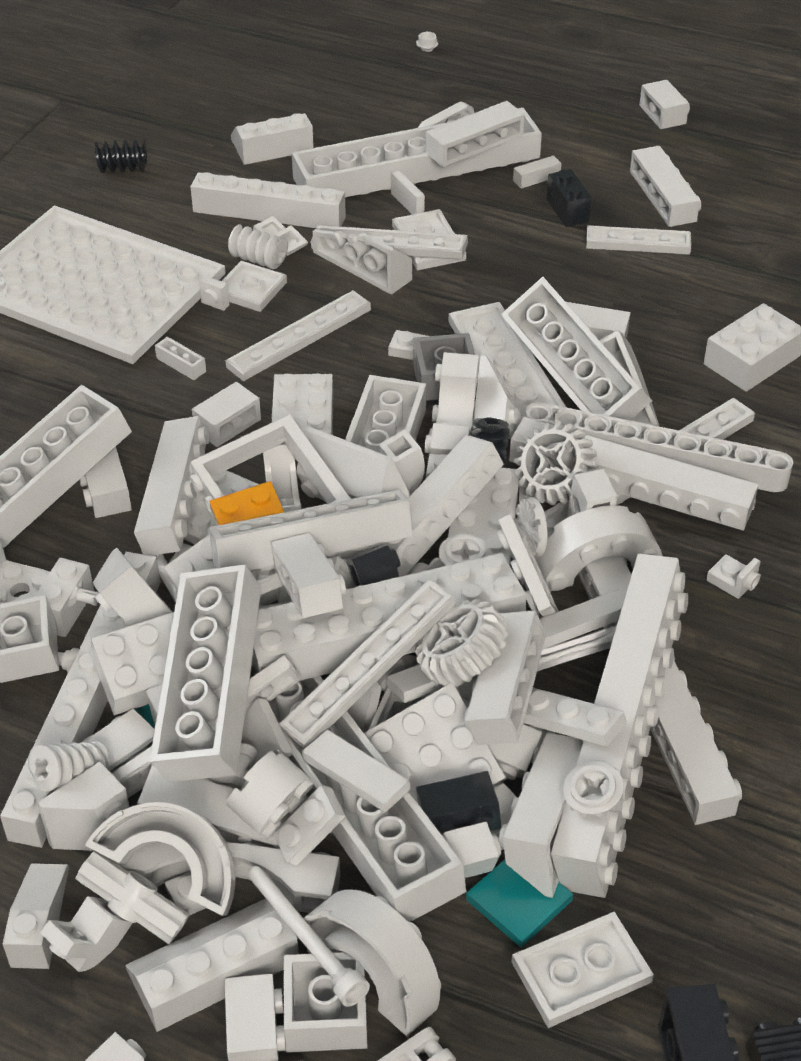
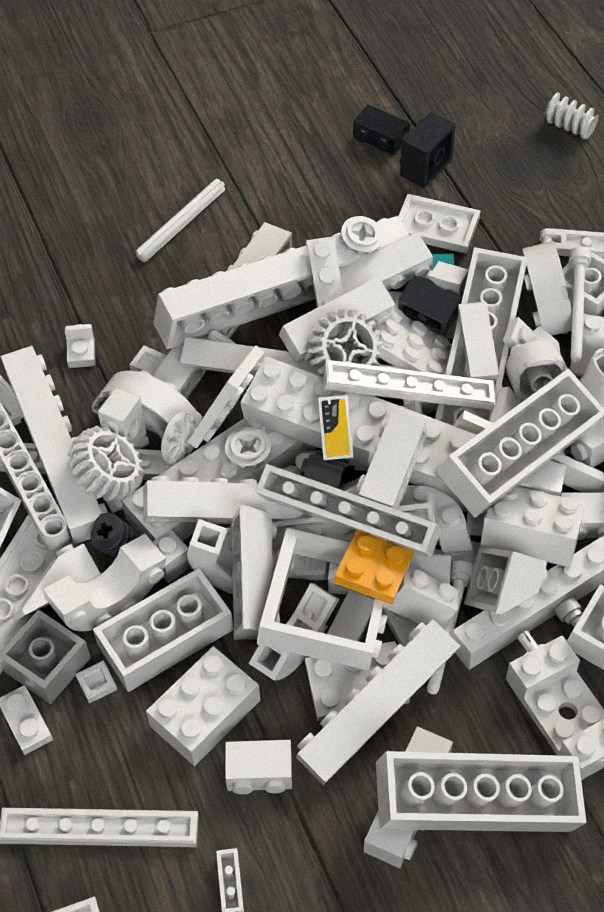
camera: 135 degrees left, 10 degrees up
none -> slope [318,395,354,460]

